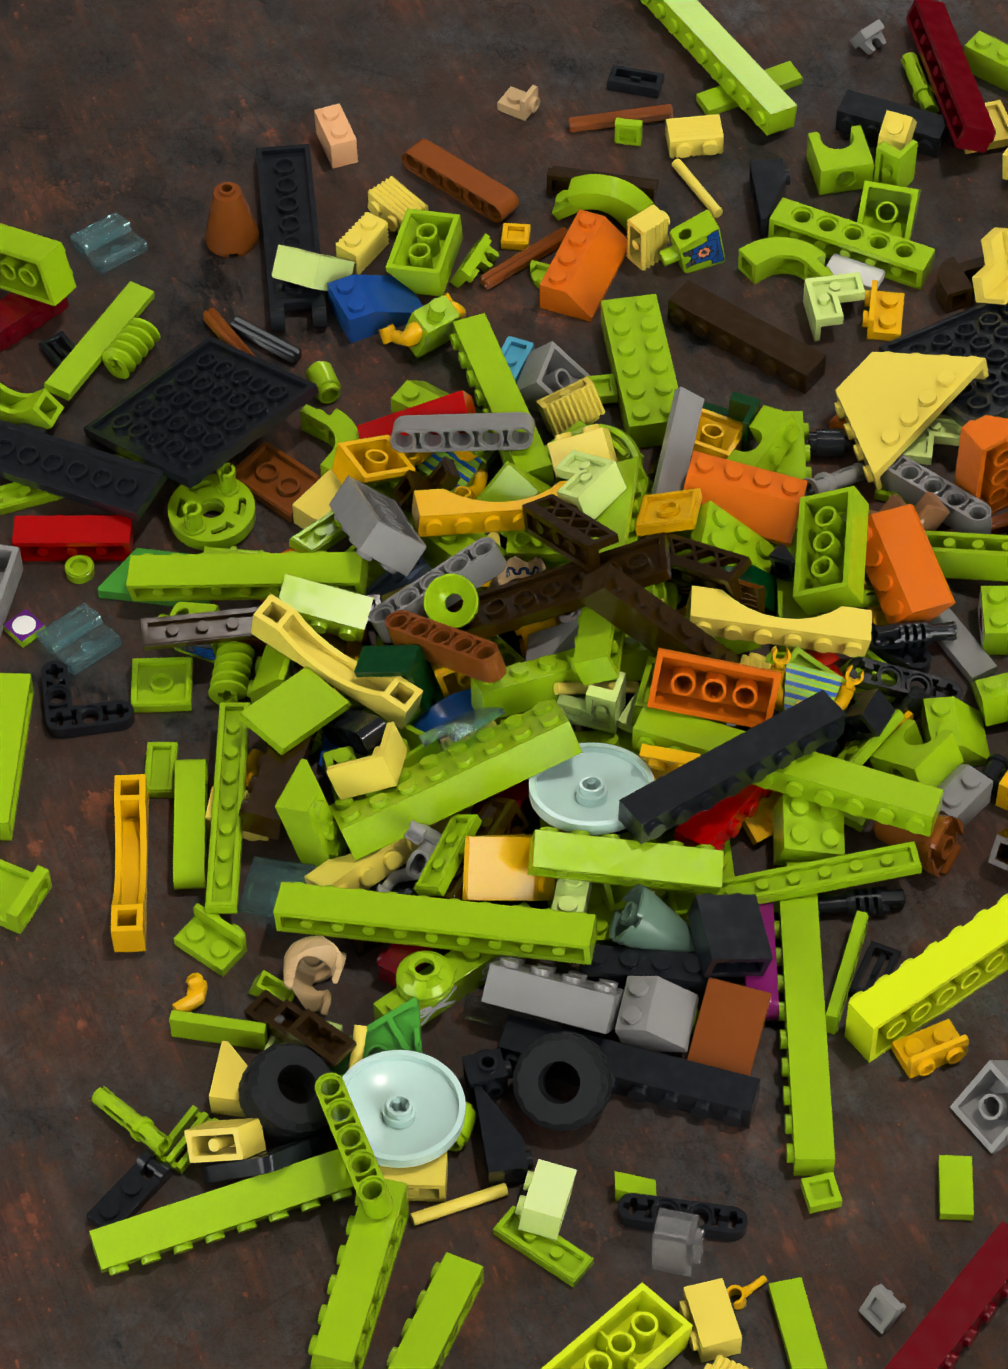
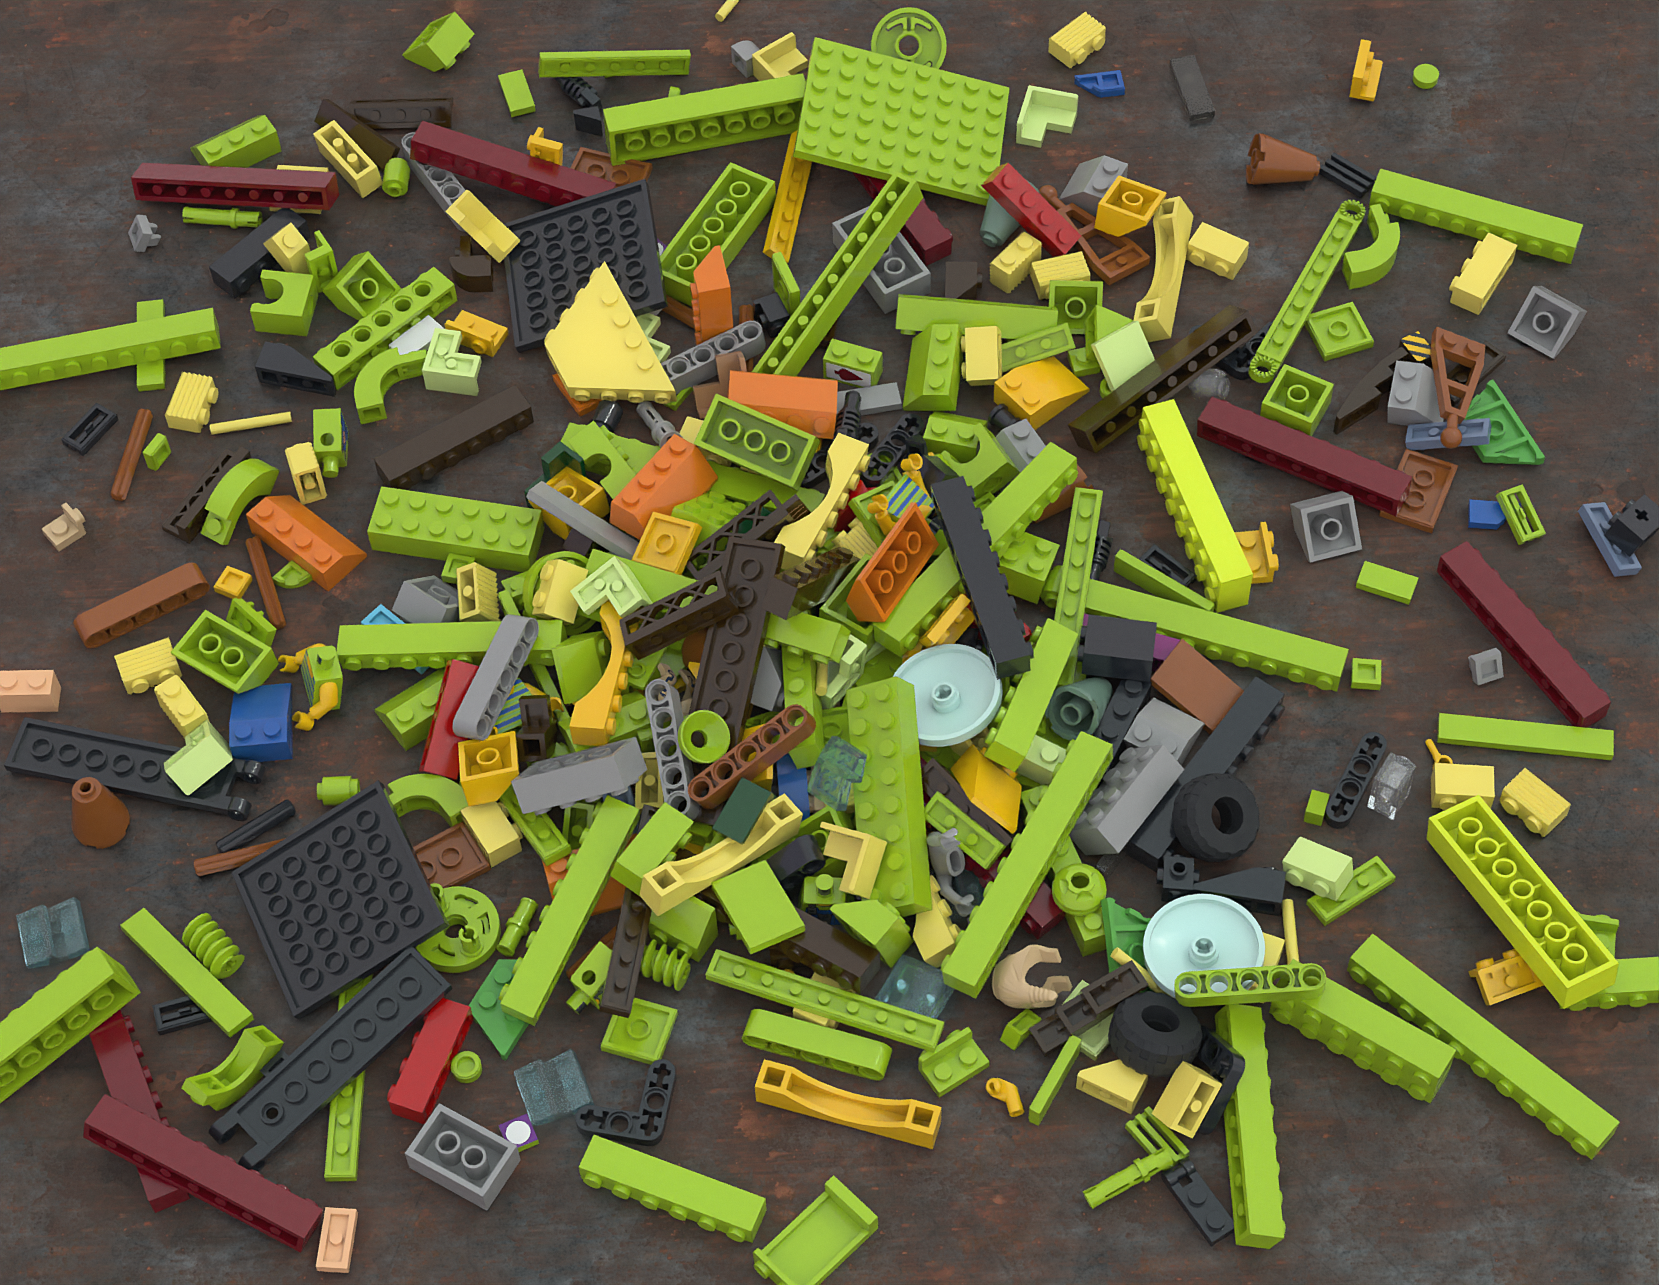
camera: 70 degrees left, 5 degrees up
lime tile [145,742,179,798] -> none
black slope [769,543,795,583] -> none

